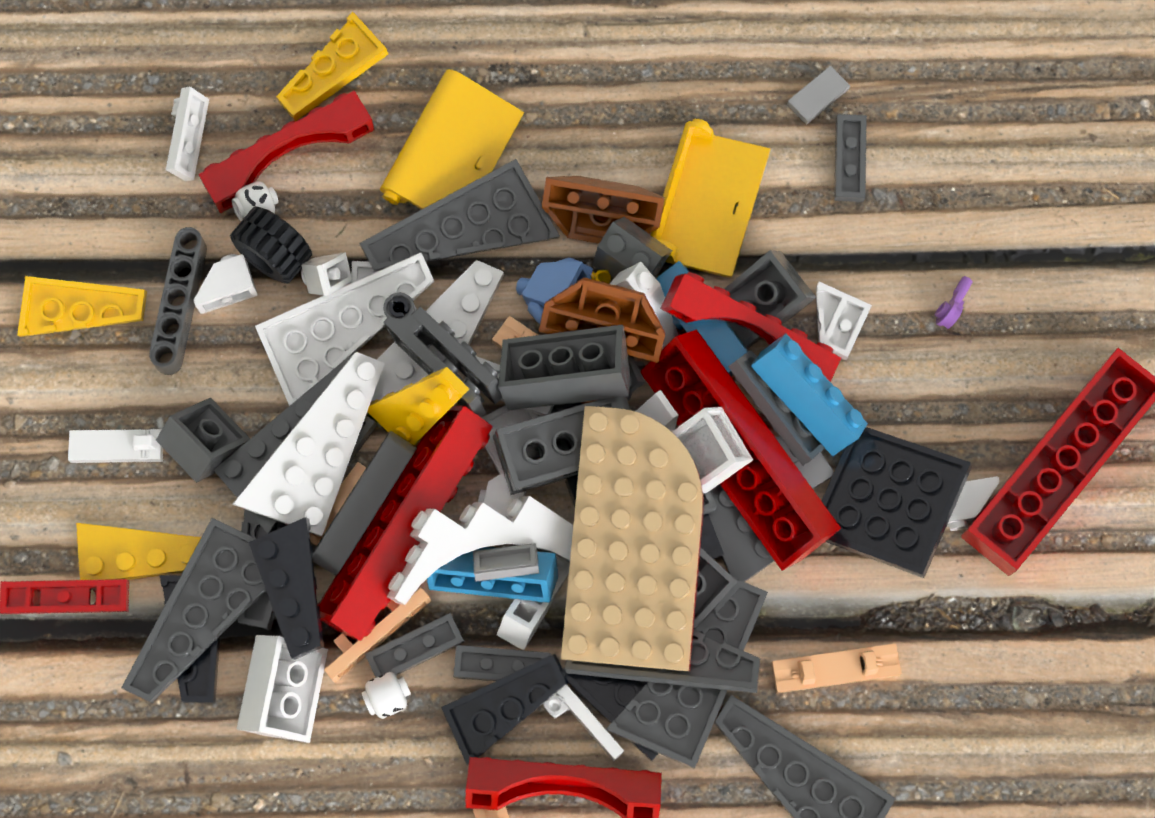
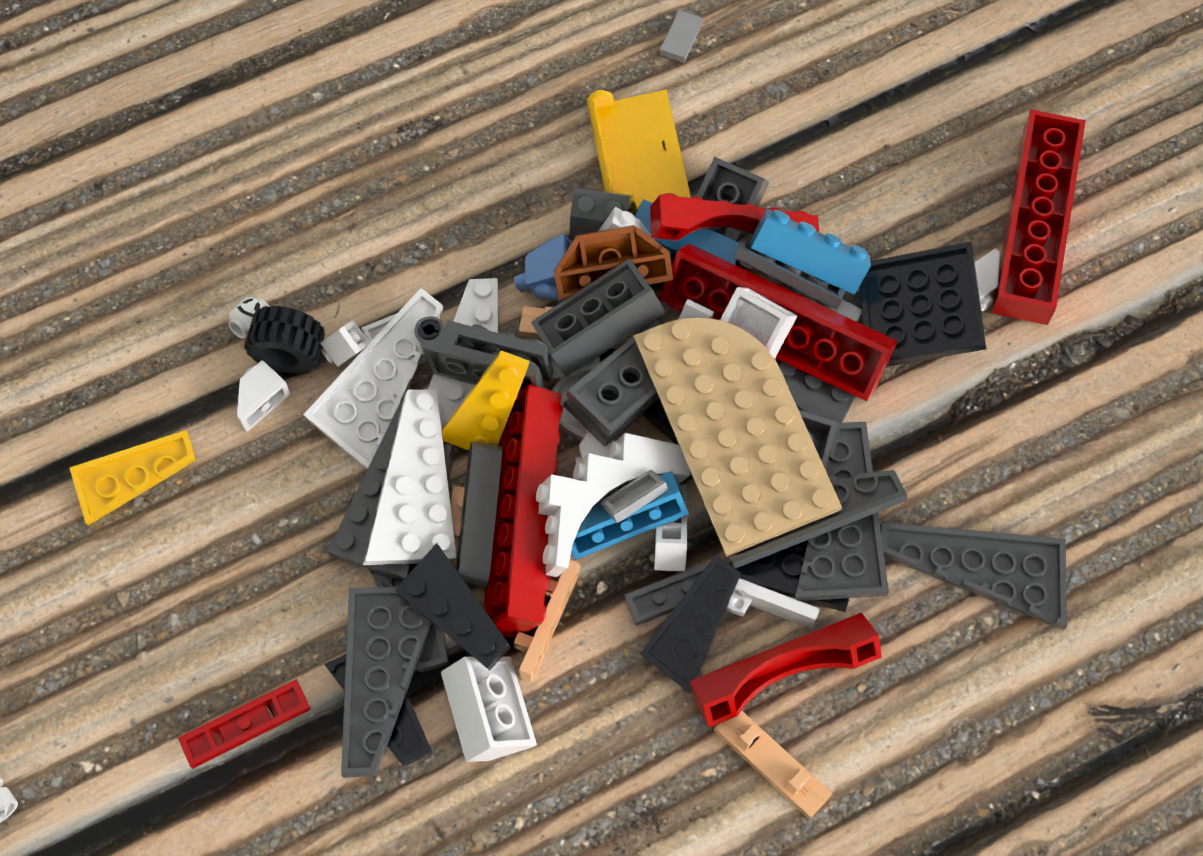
camera: 25 degrees left, 10 degrees down
white hinge [68,429,163,463] -> none
yellow wing [76,523,201,580] -> none
dark grey beam [149,227,207,375] -> none
dark grey slope [156,397,250,483] -> none
white hinge [166,87,209,181] -> none
red arch [198,90,375,214] -> none
yellow wing [276,11,388,121] -> none
dark grey wing [359,159,560,271] -> none
white head [361,672,411,719] -> none
dark grey plate [365,613,464,677] -> none
yellow door [380,69,524,209] -> none
dark orange wedge [542,176,665,244] -> none
light nougat hinge [771,643,902,694] -> none
white wing [816,282,872,360] -> none
dark grey plate [834,114,867,202] -> none
medium lavender plate [935,276,973,329] -> none

